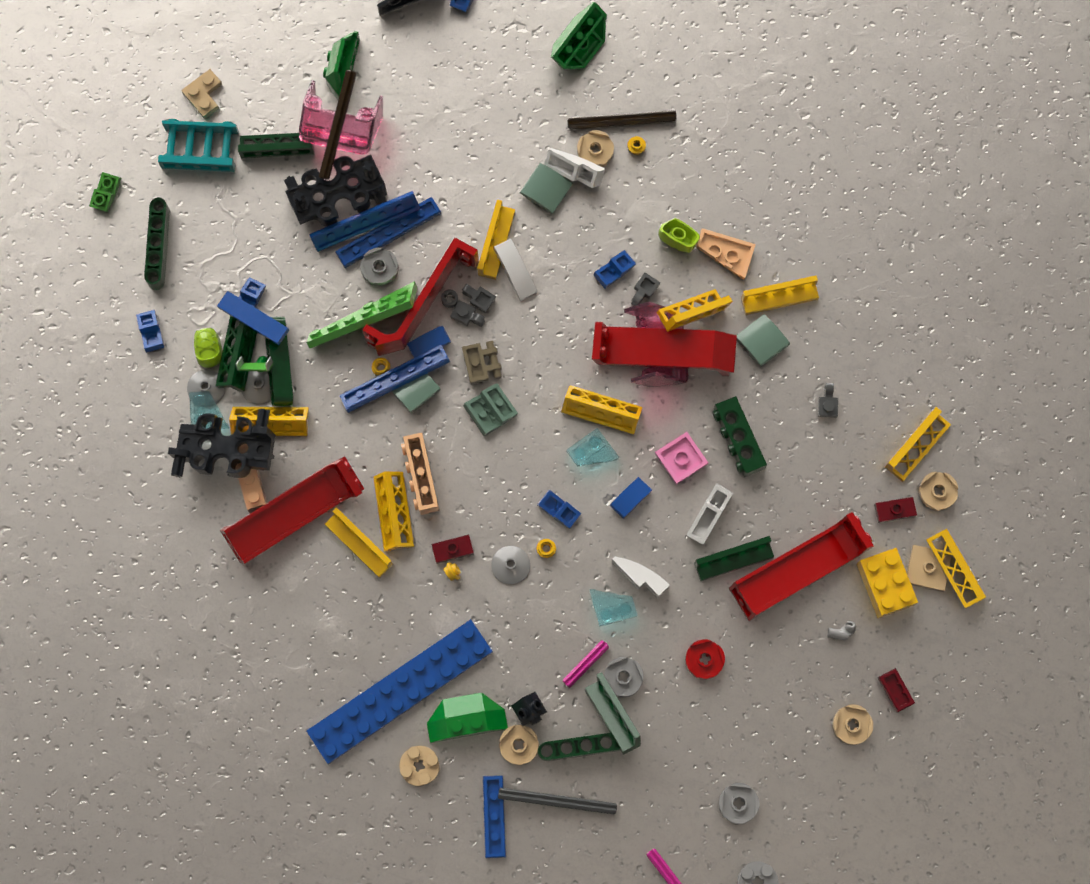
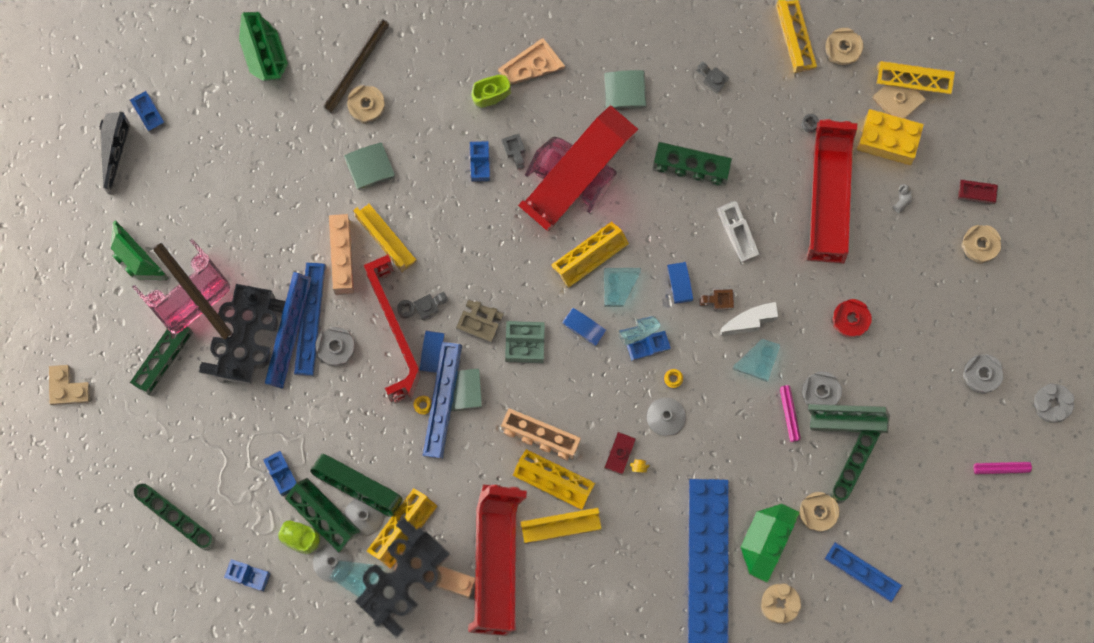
camera: 55 degrees left, 0 degrees up
bright green slope [89,172,122,212] -> none
teal fence [158,119,239,172] -> none
blue tile [217,291,289,345] -> none
piece [236,356,273,372] -> none
bright green wing [306,281,418,348] -> none
dark grey plate [462,284,496,313] -> none
white slope [494,239,537,301] -> none
dark grey axle [498,788,617,815] -> none
black brick [511,692,547,726] -> none
white slope [544,148,605,188] -> none
yellow plate [627,136,646,155] -> none
bright pink plate [655,432,708,485] -> none
yellow fence [656,289,733,332] -> none
dark green fence [694,536,774,582] -> none
yellow fence [741,275,819,315] -> none
dark red plate [874,497,917,523] -> none
none -> light nougat brick [329,214,354,295]
none -> blue slope [562,308,606,346]
none -> clear light blue slope [618,316,661,345]
none -> reddish brown plate [699,289,734,310]
none -> dark grey bush [801,114,819,133]

